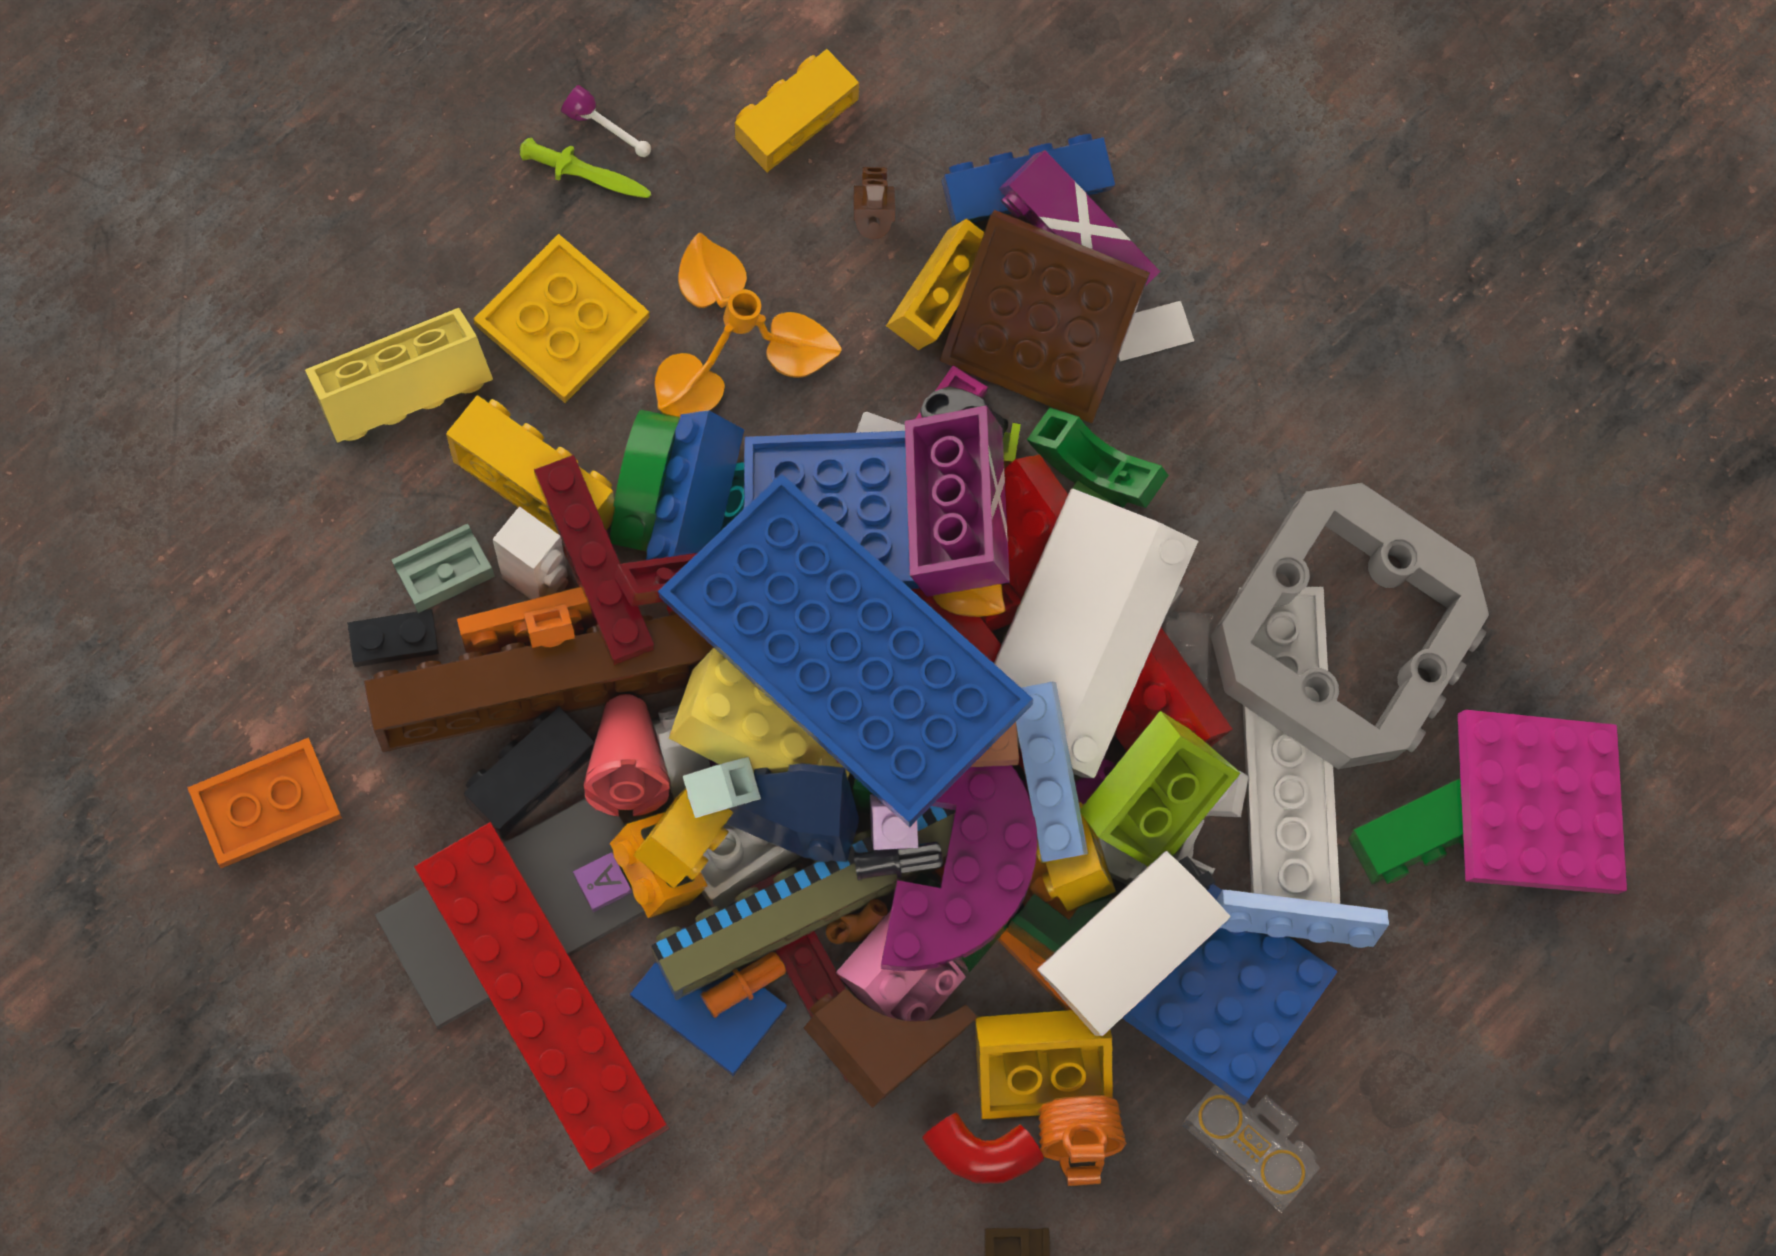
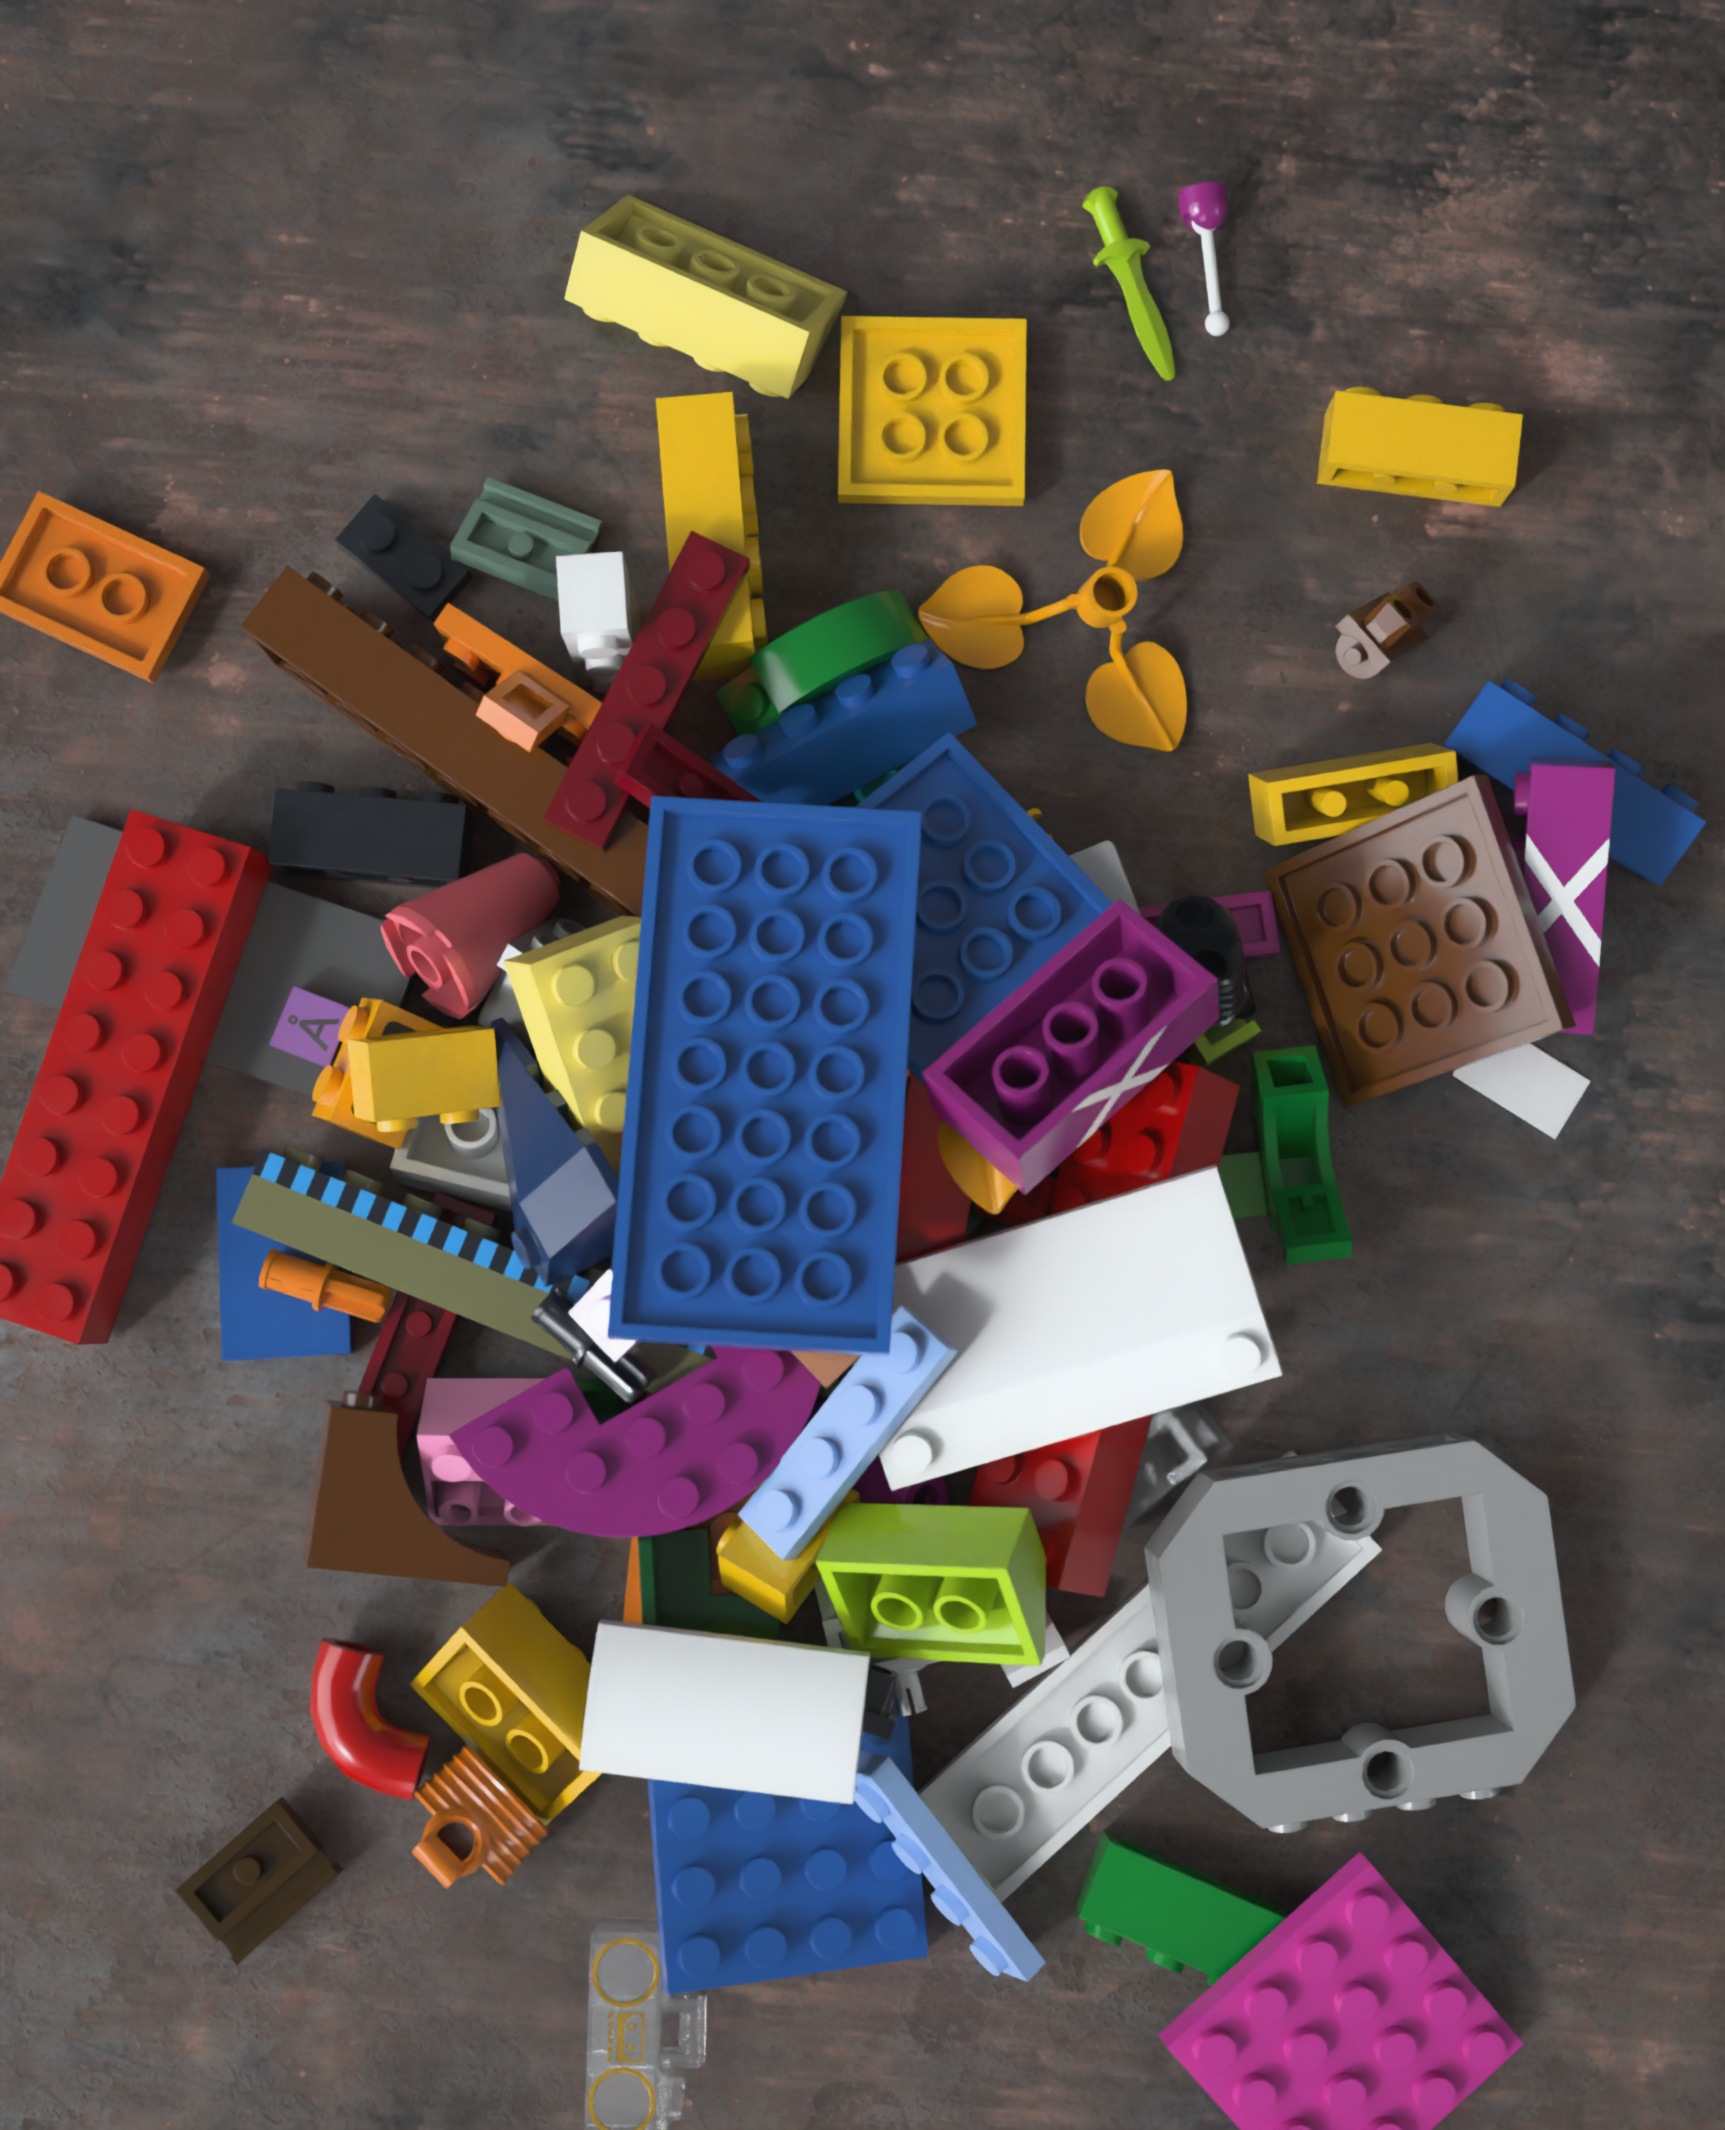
camera: 55 degrees right, 10 degrees up
light aqua brick [683,757,761,818] -> none
dark orange arm [826,899,888,944] -> none

